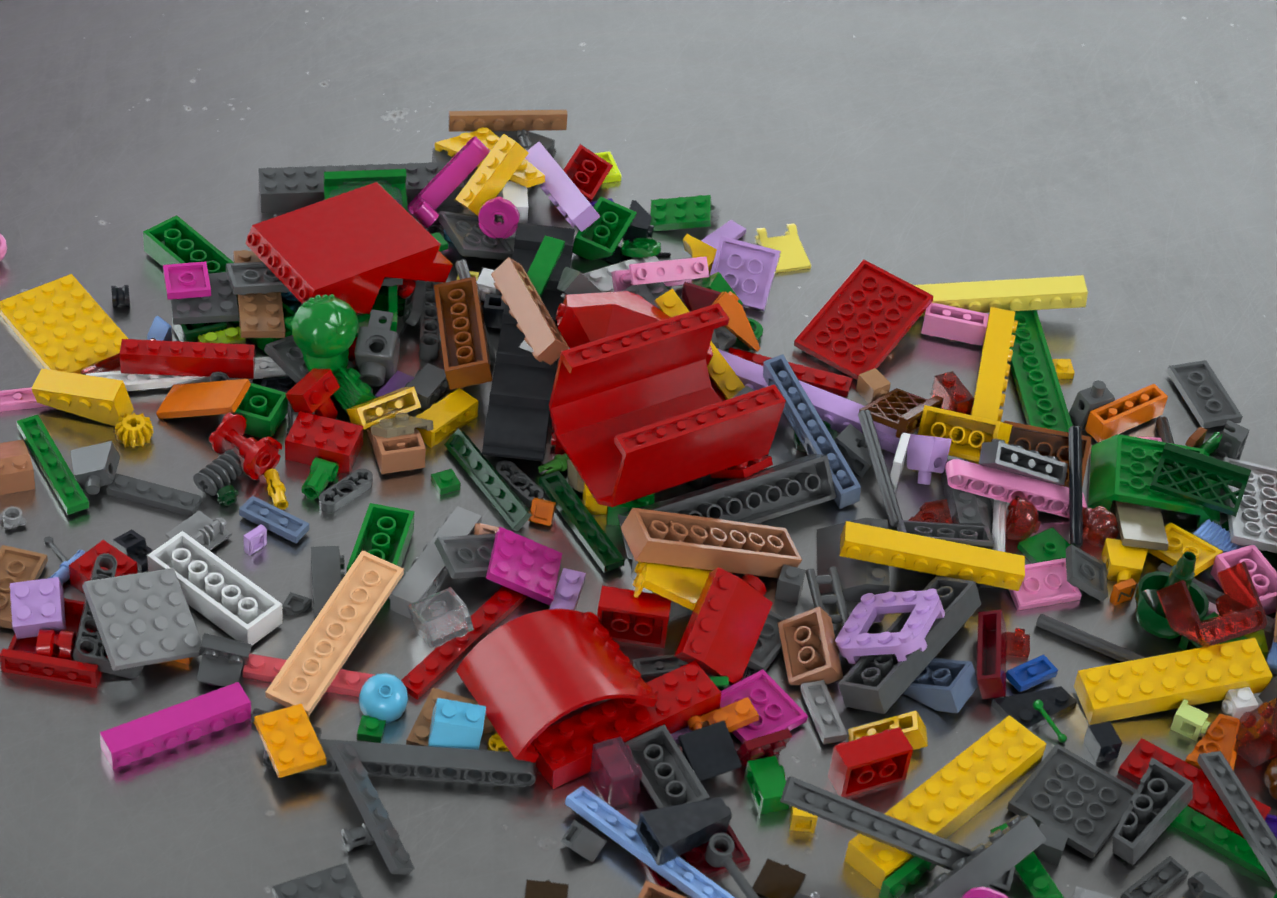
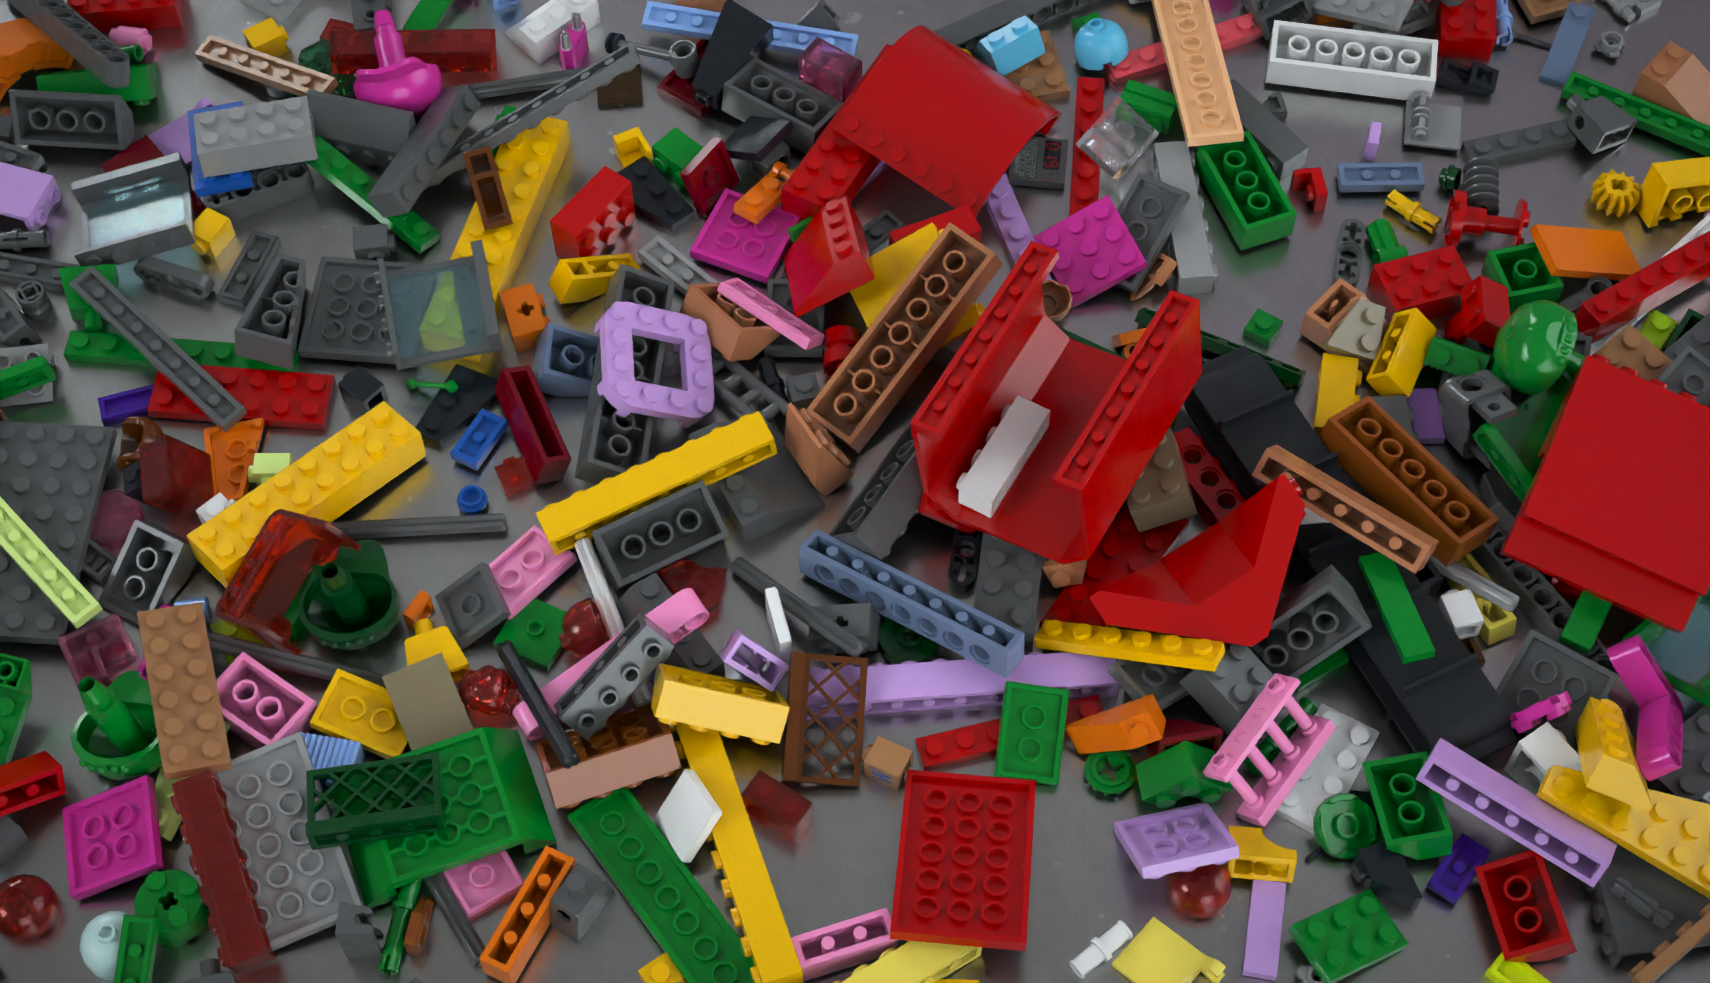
camera: 155 degrees right, 15 degrees up
none -> clear light blue panel [374,240,503,370]
none -> blue plate [457,485,488,514]
none -> reddish brown slope [463,146,513,231]
none -> orange brick [499,283,551,353]
none -> black wing [617,156,695,231]
none -> white tile [654,769,723,863]
none -> bright pink tile [717,278,825,350]
none -> black pin [756,357,789,416]
none -> nougat slope [784,402,854,497]
none -> green tile [993,681,1069,786]
none -> nougat hair [1042,279,1072,323]
none -> white pin [1069,920,1133,979]
none -> green brick [1116,79,1178,134]
none -> red bracket [1290,167,1328,212]
none -> sand blue slope [1539,1,1596,87]

